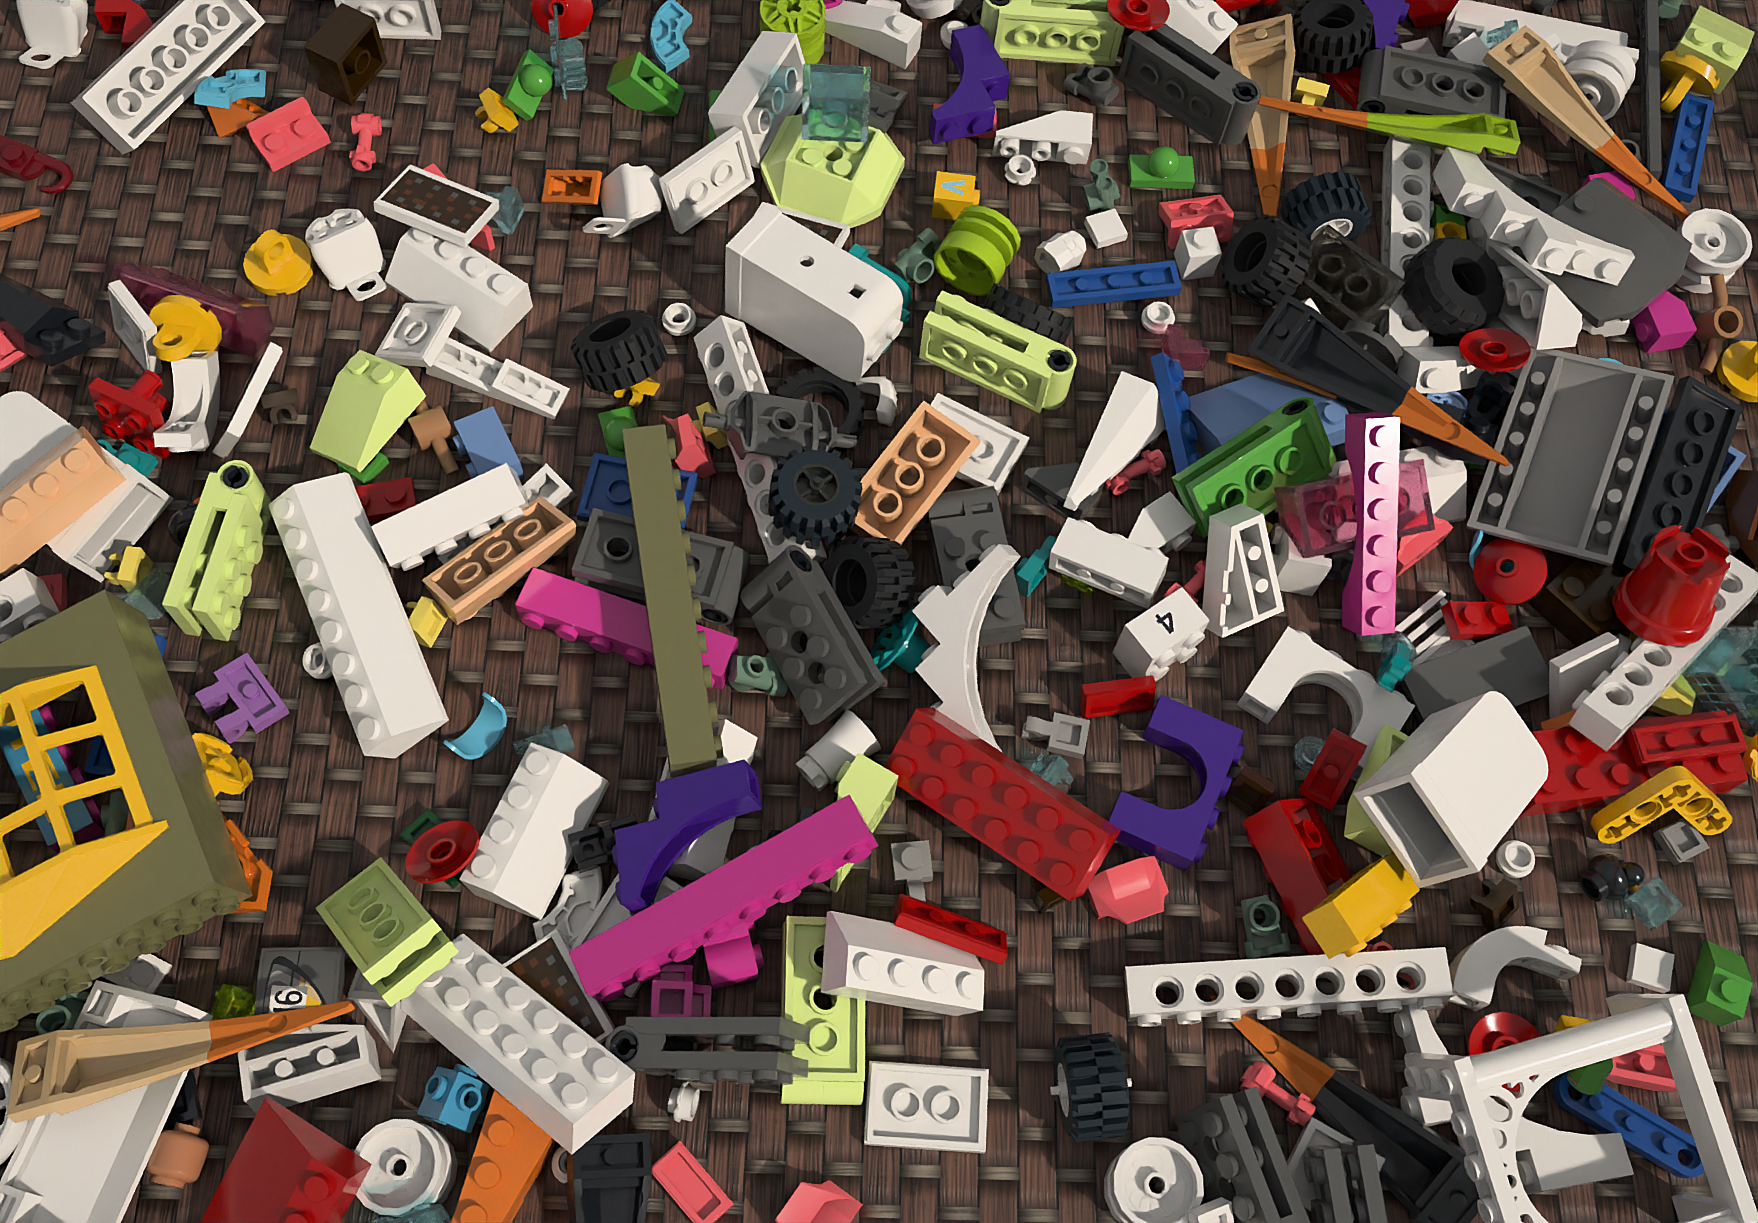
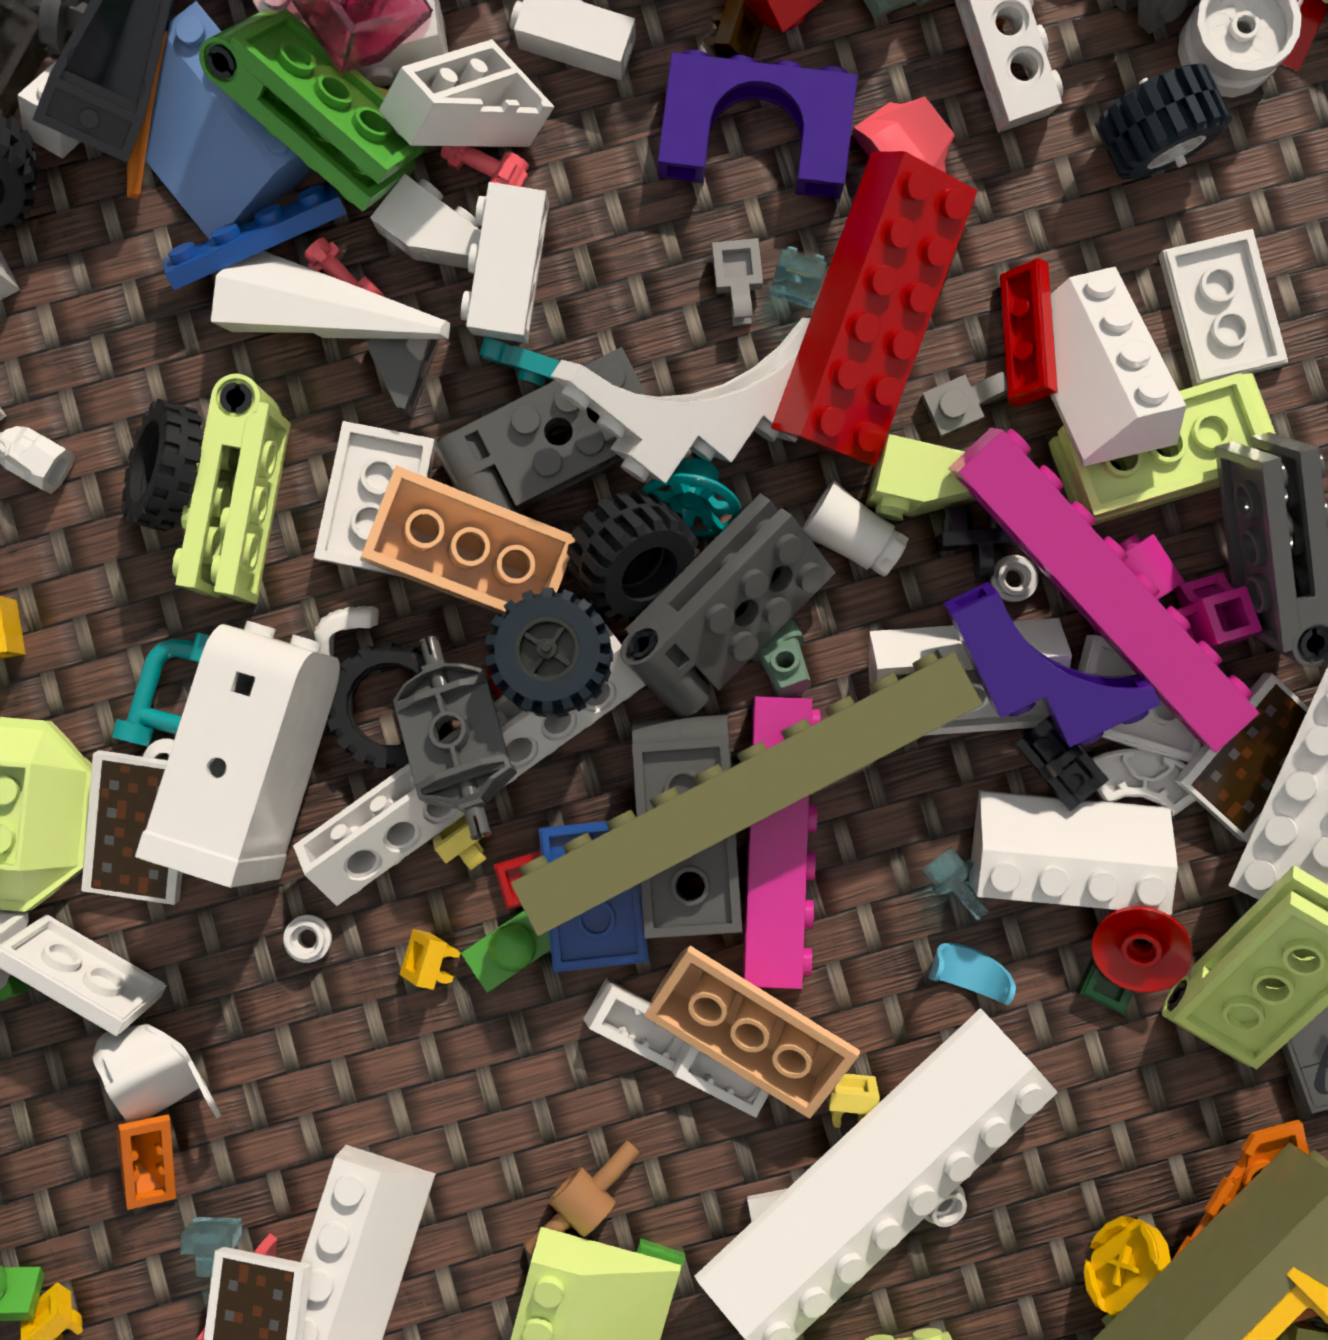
camera: 95 degrees left, 20 degrees up
medium lavender plate [195,653,289,744] -> none
red plate [355,477,417,523] -> none
white slope [371,463,530,571] -> none
white tile [375,303,462,367] -> none
white slope [426,337,570,420] -> none
medium blue brick [452,406,525,480] -> none
black tyre [570,310,667,392] -> none
coral slope [663,414,717,478] -> none
sand green plate [893,228,940,283] -> none
lime wheel [934,205,1021,296] -> none
blue plate [1045,260,1182,308] -> none
red tile [1079,675,1156,719] -> none
white brick [1112,587,1210,682] -> none
white plate [1141,301,1175,334] -> none
clear pink panel [1161,324,1210,371] -> none

